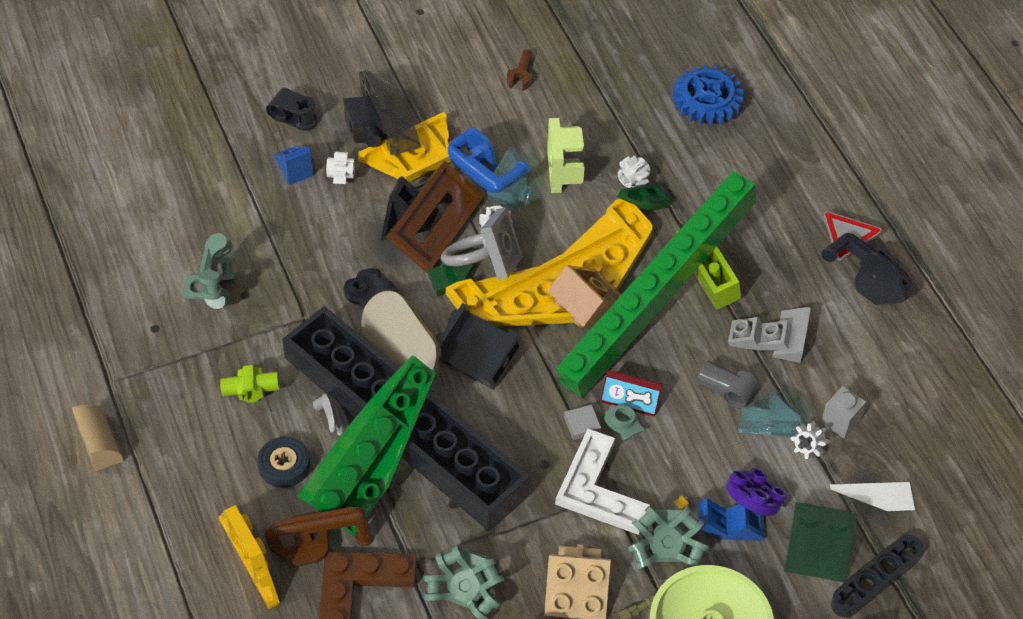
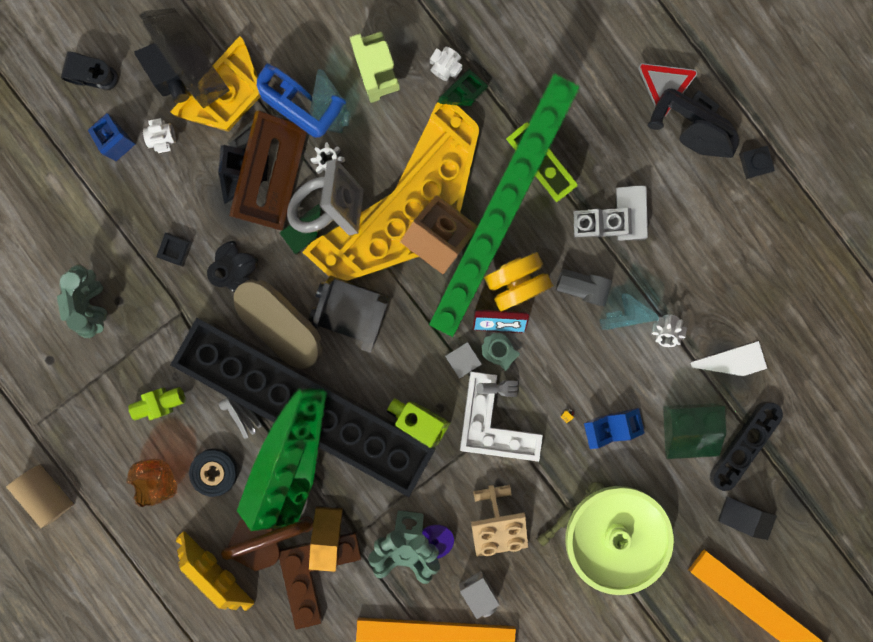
camera: 15 degrees left, 35 degrees up
sand green piece [627,506,710,569] -> none
dark purple tile [726,468,787,516] -> none
light grey brick [821,386,866,439] -> none
none -> clear orange hair [127,459,177,507]
none -> black tile [156,232,192,267]
none -> pearl gold slope [309,506,343,572]
none -> lime torso [387,398,451,448]
none -> dark purple piece [422,525,454,559]
none -> light grey piece [476,380,518,397]
none -> yellow wheel [484,252,554,311]
none -> black plate [739,146,775,179]

